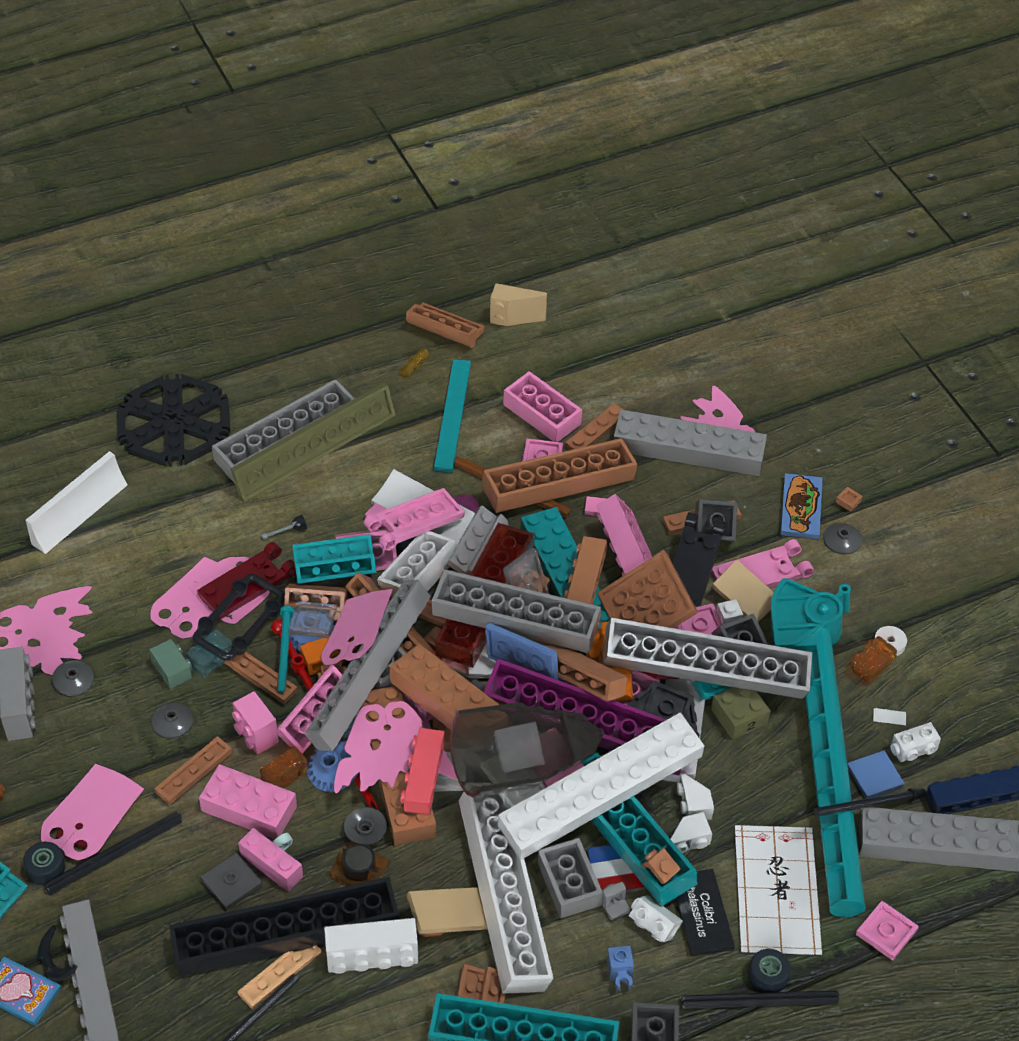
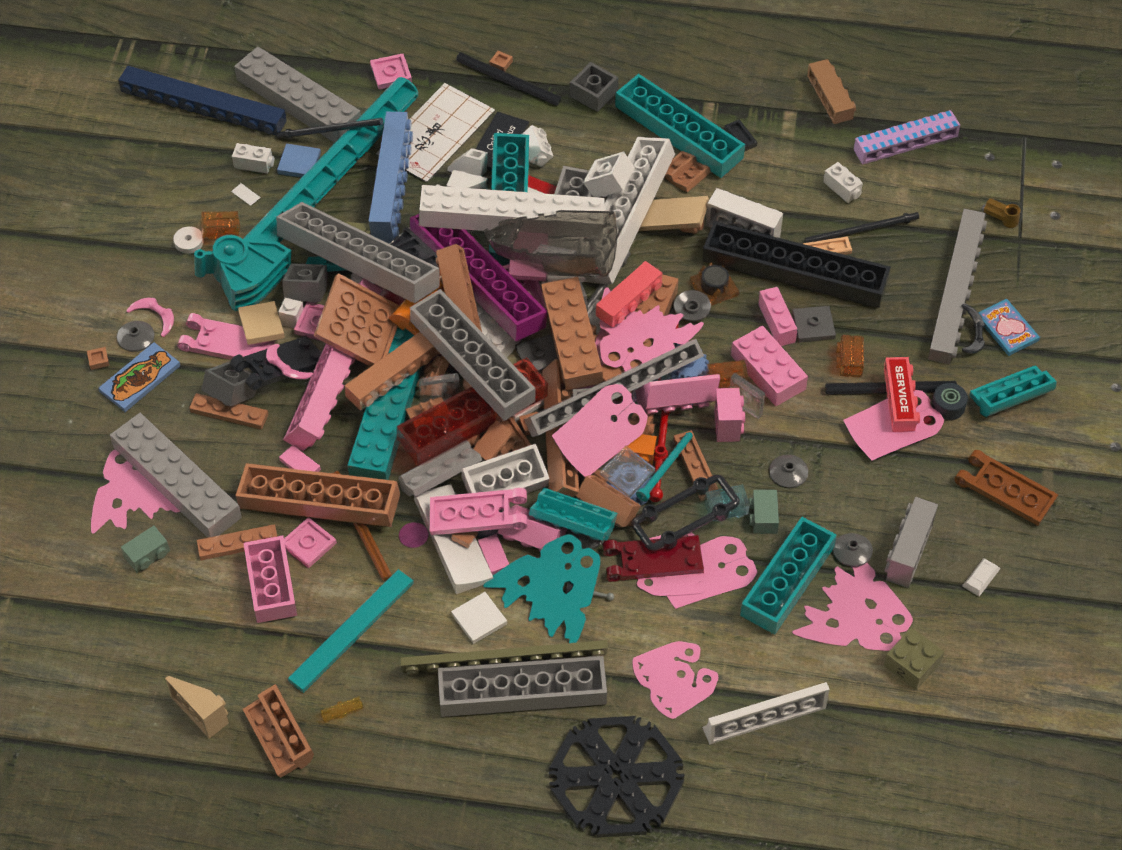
camera: 145 degrees left, 5 degrees up
nougat plate [154,736,232,805] -> none
light aqua tile [273,833,293,851] -> none
medium blue tile [485,623,558,680] -> none
light grey bracket [602,882,630,920] -> none
medium blue brick [607,946,634,991] -> none
nougat bracket [642,848,680,884] -> none
black wheel [748,948,791,993] -> none
none -> sand green brick [121,526,170,573]
none -> bright pink piece [127,298,174,337]
none -> bright pink piece [266,344,313,379]
none -> medium blue brick [369,112,413,244]
none -> white slope [447,148,488,176]
none -> white tile [451,592,507,644]
none -> teal piece [483,534,600,643]
none -> nougat plate [489,51,513,71]
none -> white brick [583,152,634,198]
none -> bright pink piece [633,641,718,719]
none -> clear tile [730,373,765,419]
none -> teal brick [740,517,837,635]
none -> clear orange brick [836,335,864,377]
none -> brick [884,357,920,432]

